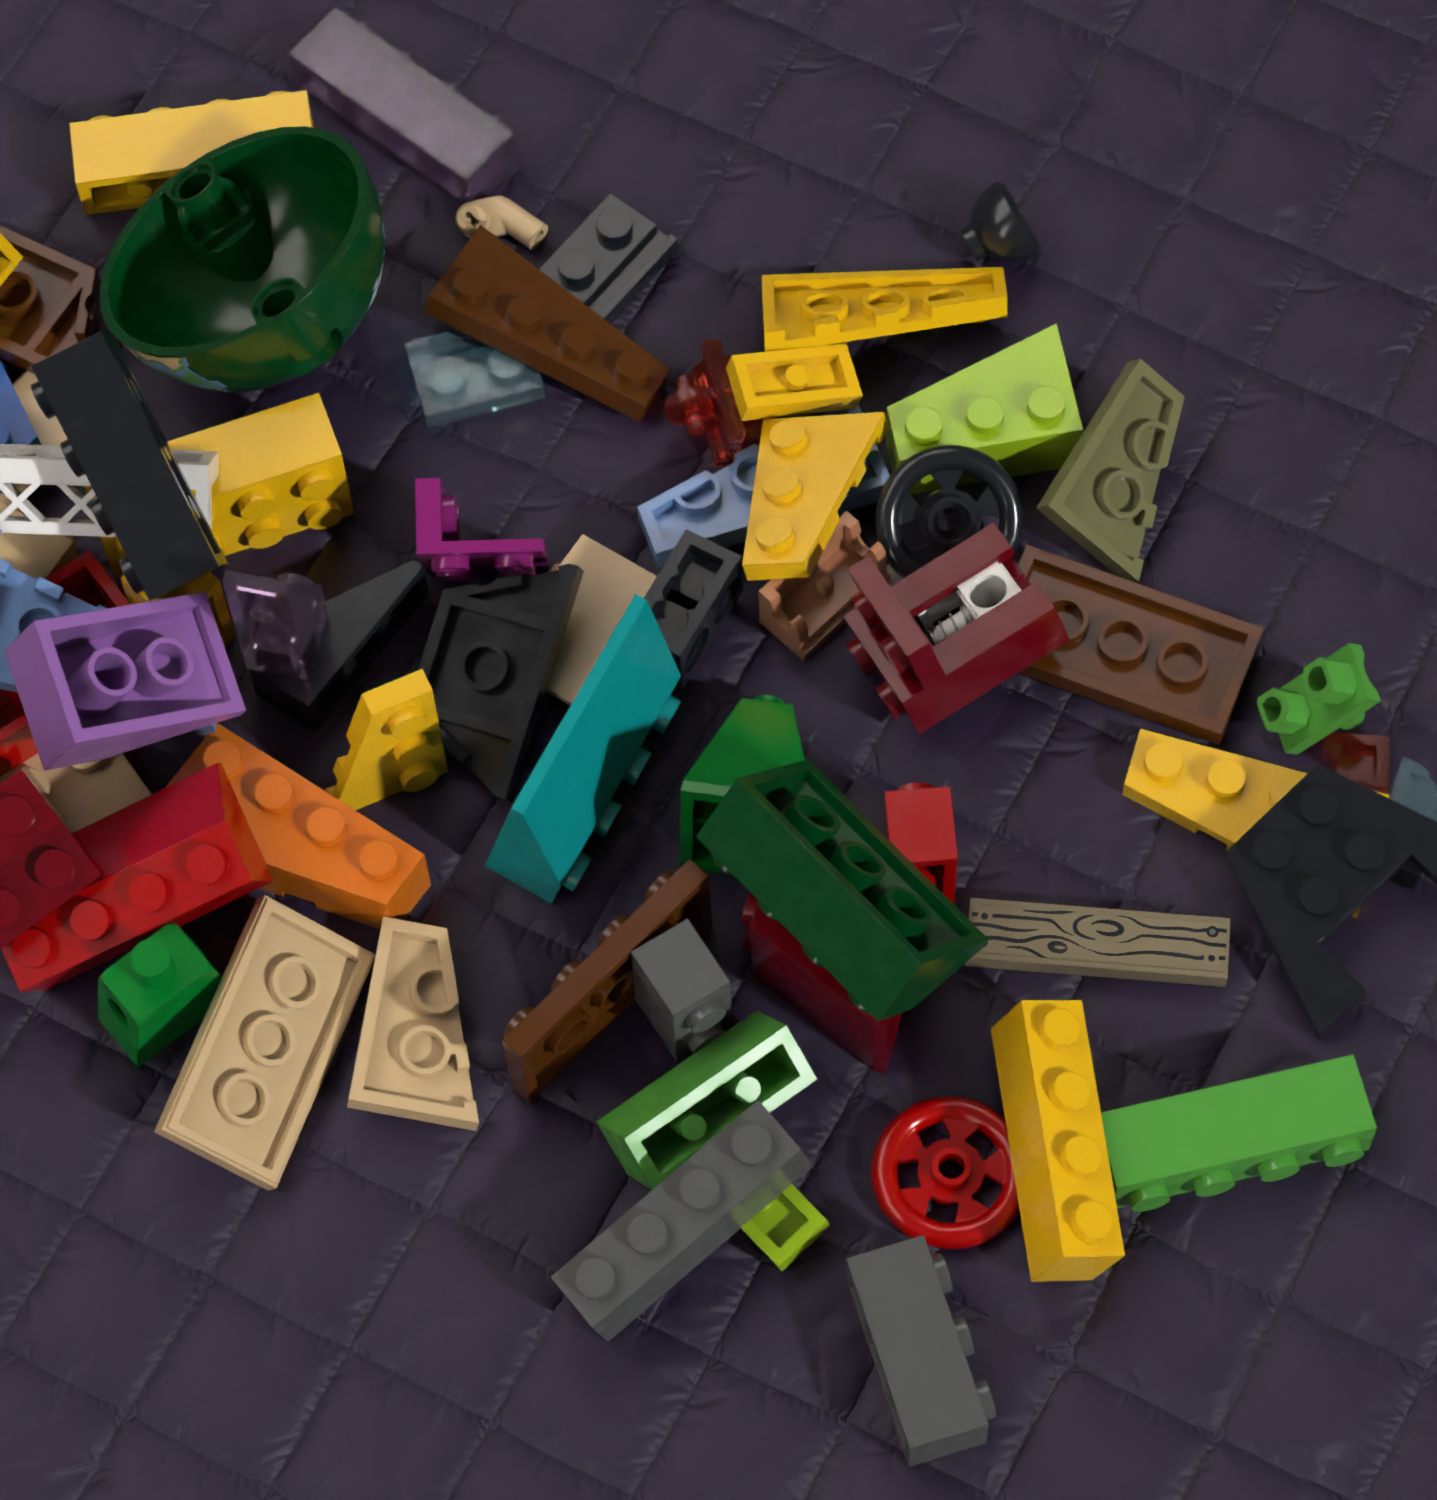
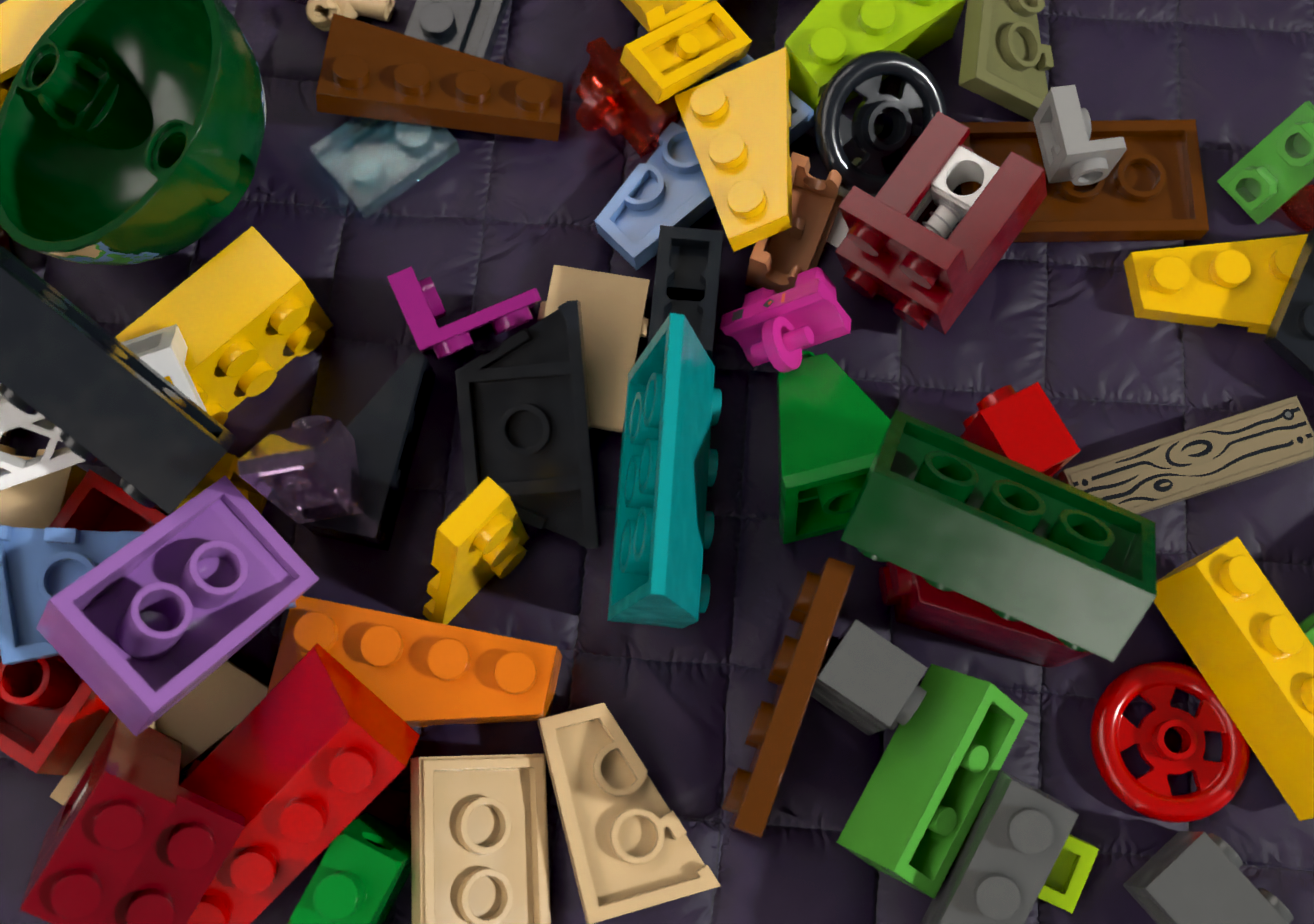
camera: 25 degrees left, 10 degrees up
none -> dark pink hips [720,267,852,373]
none -> light grey bracket [1033,85,1127,186]

